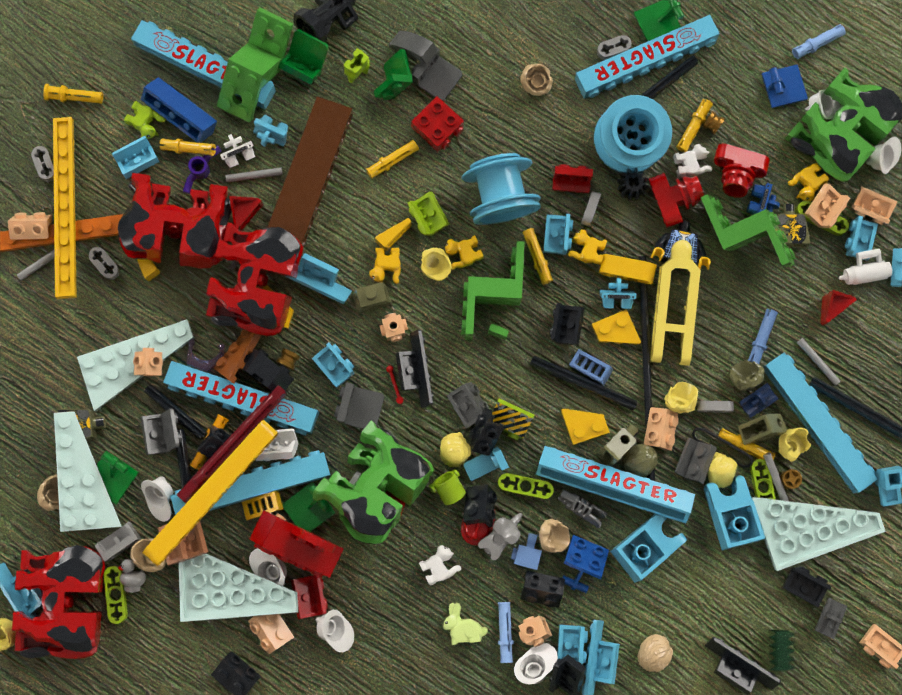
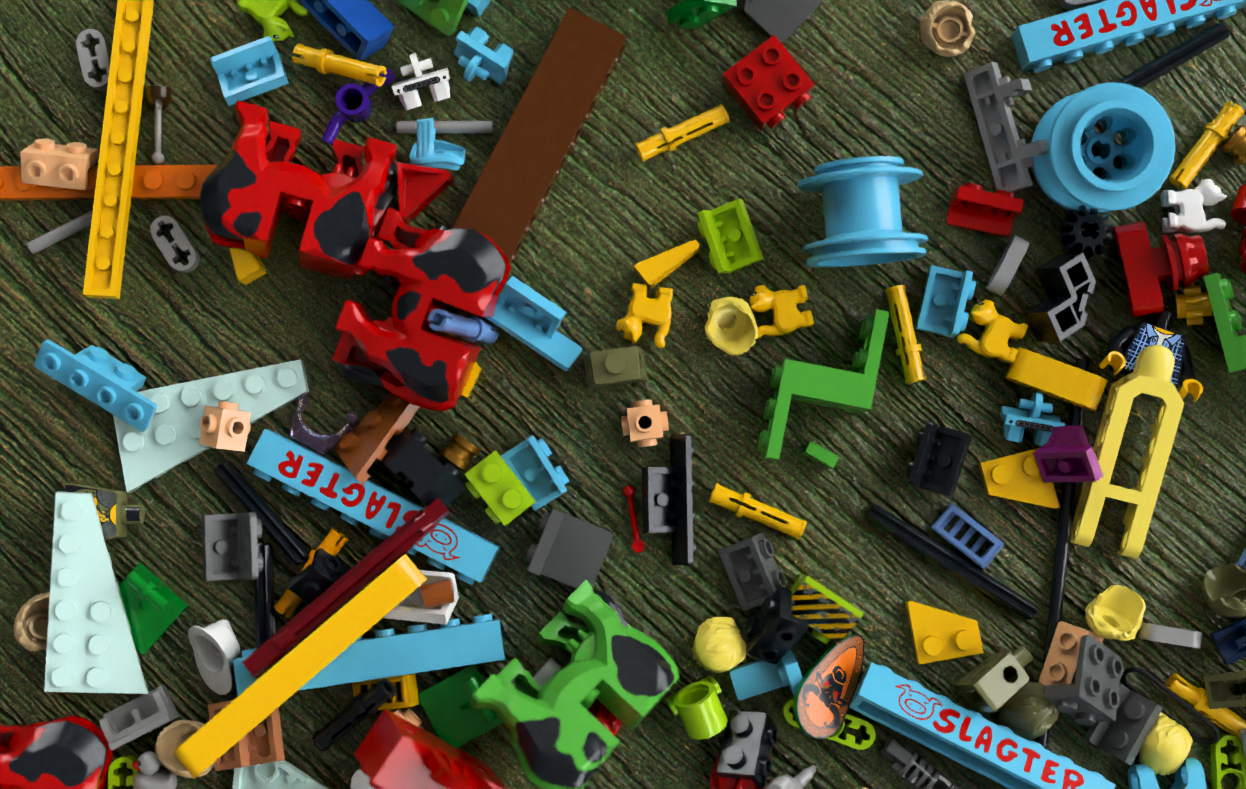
camera: 15 degrees right, 5 degrees up
none -> medium azure bracket [34,339,157,432]
none -> hinge [145,86,172,165]
none -> black pin [312,678,396,751]
none -> medium azure piece [409,118,466,171]
none -> dark orange hinge [420,579,454,609]
none -> medium blue pin [428,309,499,344]
none -> lime bracket [465,450,536,526]
none -> yellow pin [708,483,807,540]
none -> shield [794,634,864,739]
none -> light grey hinge [964,62,1049,193]
none -> black brick [1024,252,1096,342]
none -> magenta slope [1033,425,1104,482]
none -> dark grey bracket [1044,635,1123,726]
none -> yellow gear [1176,285,1212,326]

